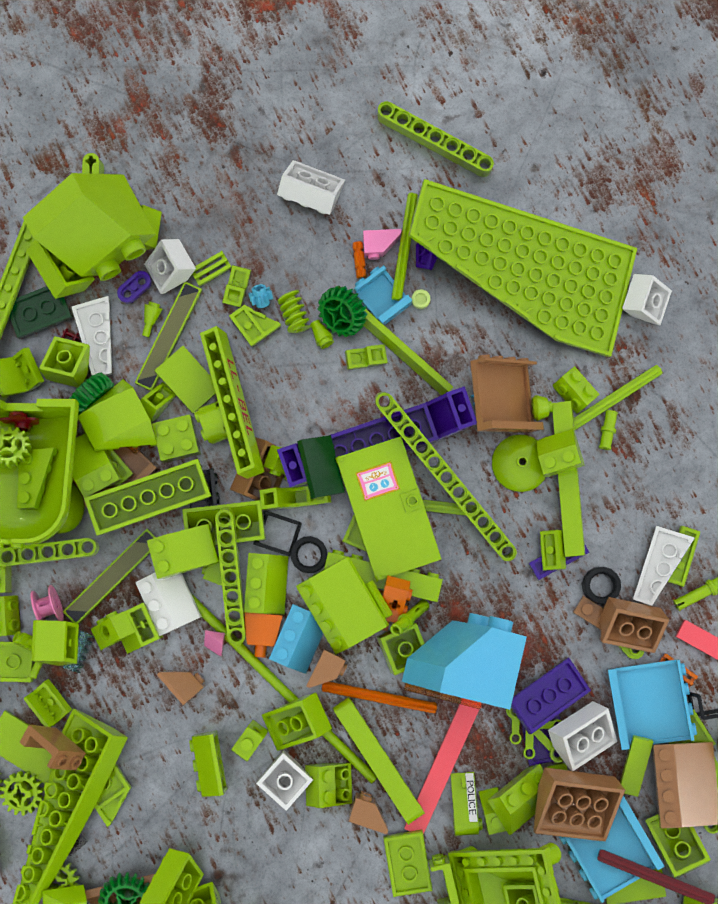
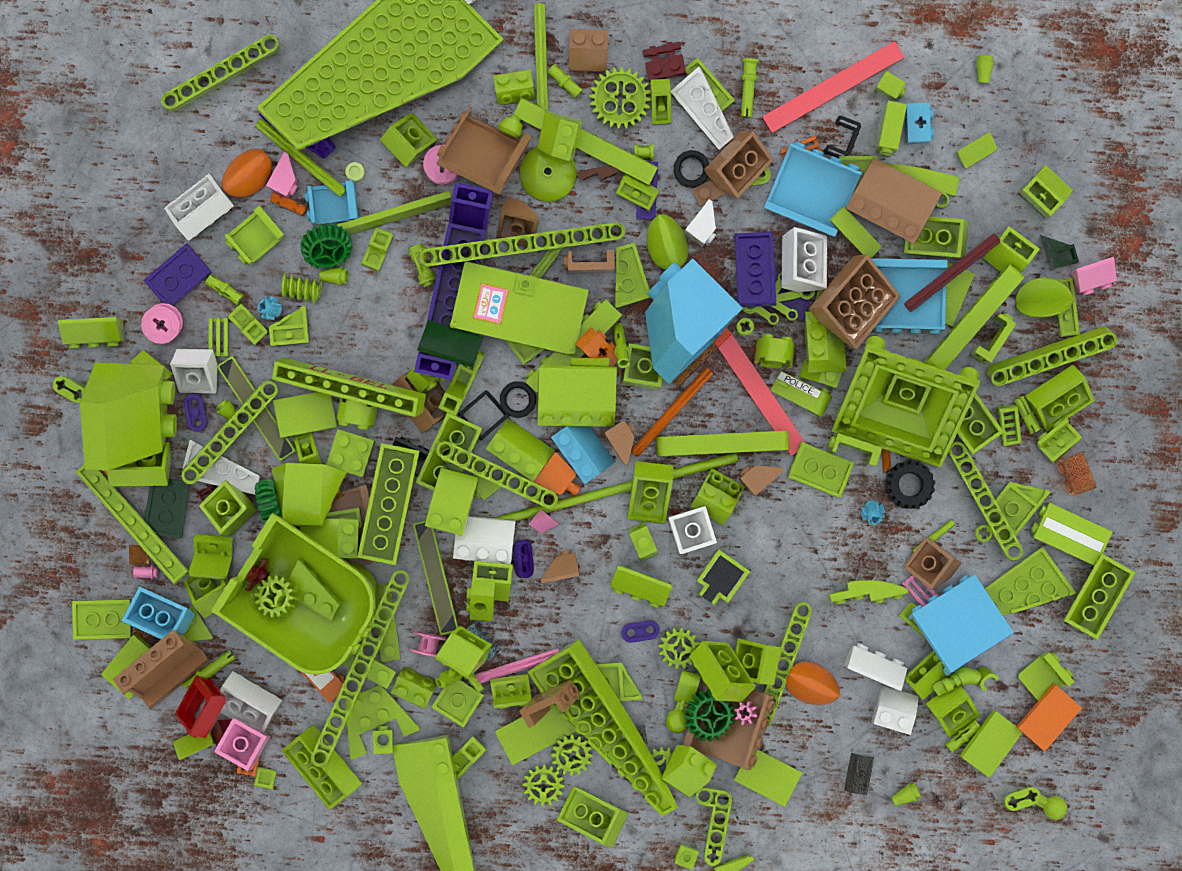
camera: 55 degrees left, 5 degrees up
none -> lime slope [58,317,124,349]
none -> bright pink piece [141,303,183,344]
none -> dark purple tile [143,243,213,306]
none -> lime beam [181,380,278,484]
none -> lime pin [205,274,244,305]
none -> orange piece [222,149,272,197]
none -> lime panel [224,205,286,266]
none -> lime plate [375,583,401,662]
none -> lime slope [380,112,438,167]
none -> lime piece [408,243,437,288]
none -> bright pink piece [423,145,460,185]
none -> bright pink axle [469,649,559,686]
none -> medium nougat slope [496,197,539,247]
none -> dark purple plate [513,540,534,579]
none -> medium nougat panel [564,250,615,274]
none -> medium nougat slope [569,29,608,72]
none -> reddish brown slope [577,167,618,182]
none -> lime gear [589,67,651,130]
none -> lime wing [615,242,651,309]
none -> dark purple plate [621,620,660,643]
none -> lime bush [634,143,654,161]
none -> dark red plate [643,42,687,82]
none -> lime piece [646,214,689,270]
none -> lime slope [651,79,671,124]
none -> lime gear [658,627,700,669]
none -> lime beam [665,670,701,733]
none -> white slope [685,199,716,247]
none -> black piece [696,549,750,605]
none -> lime bush [736,318,754,336]
none -> lime brick [754,334,795,369]

